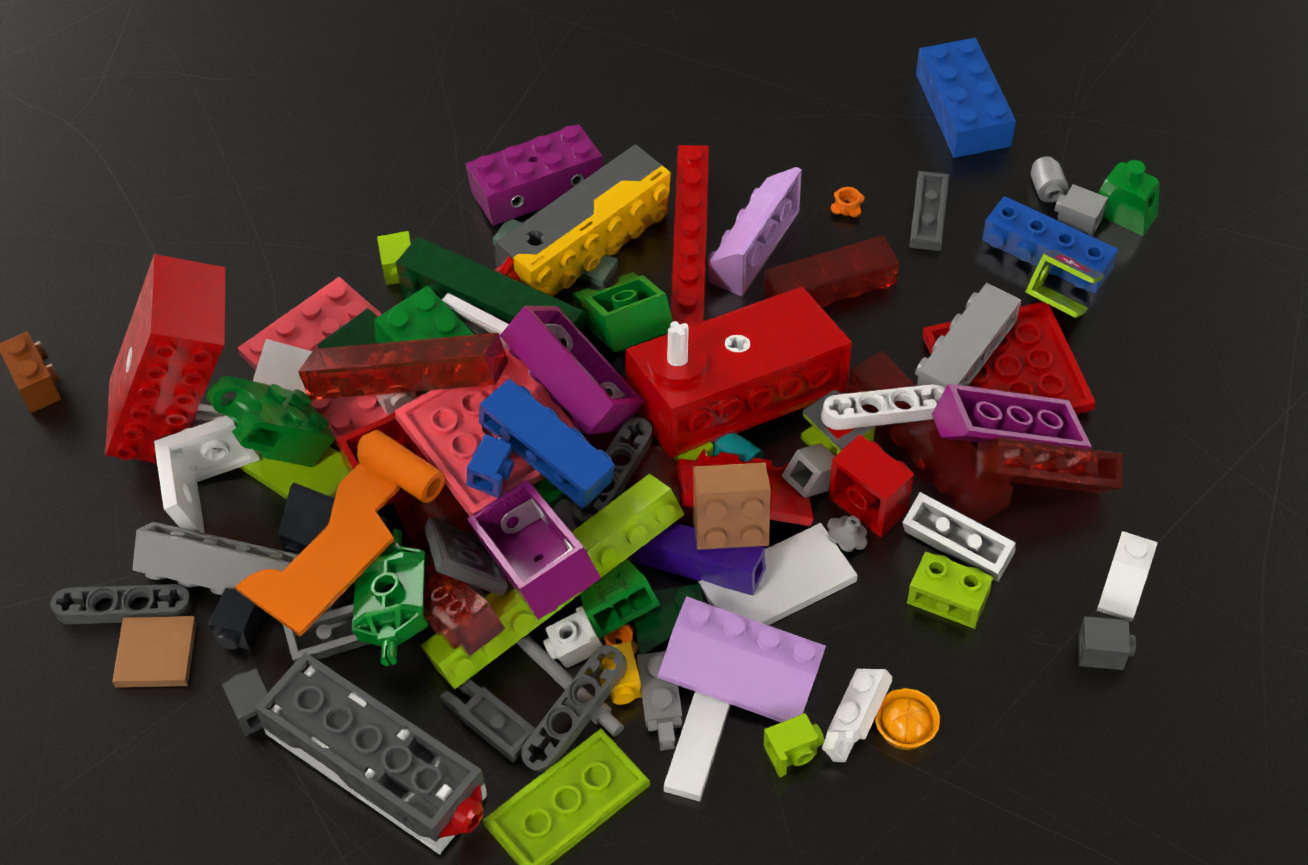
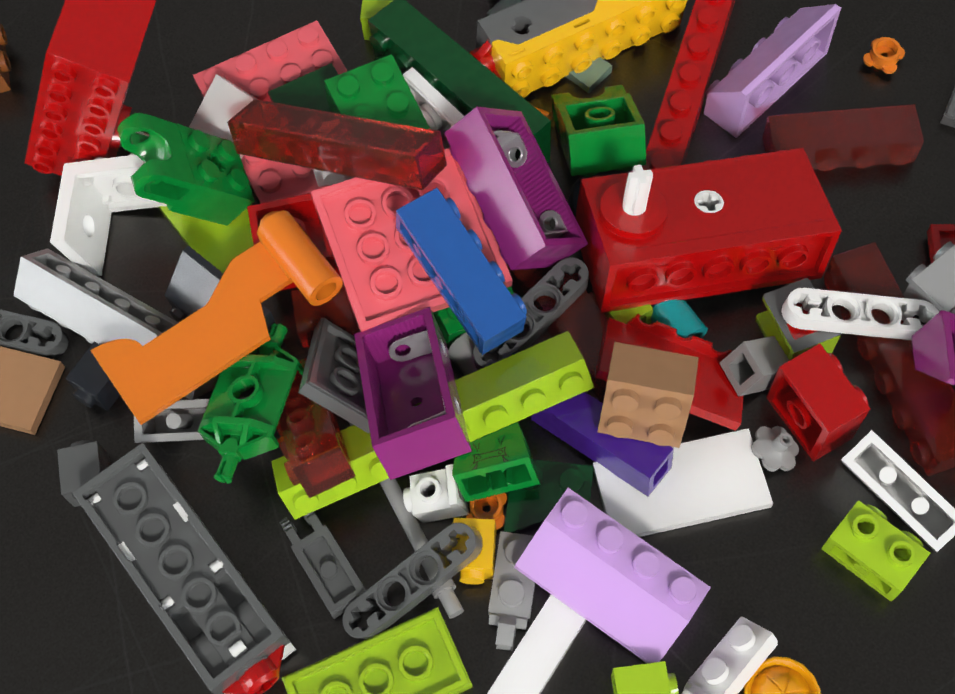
camera: 20 degrees right, 10 degrees up
blue brick [466,434,515,498] -> none

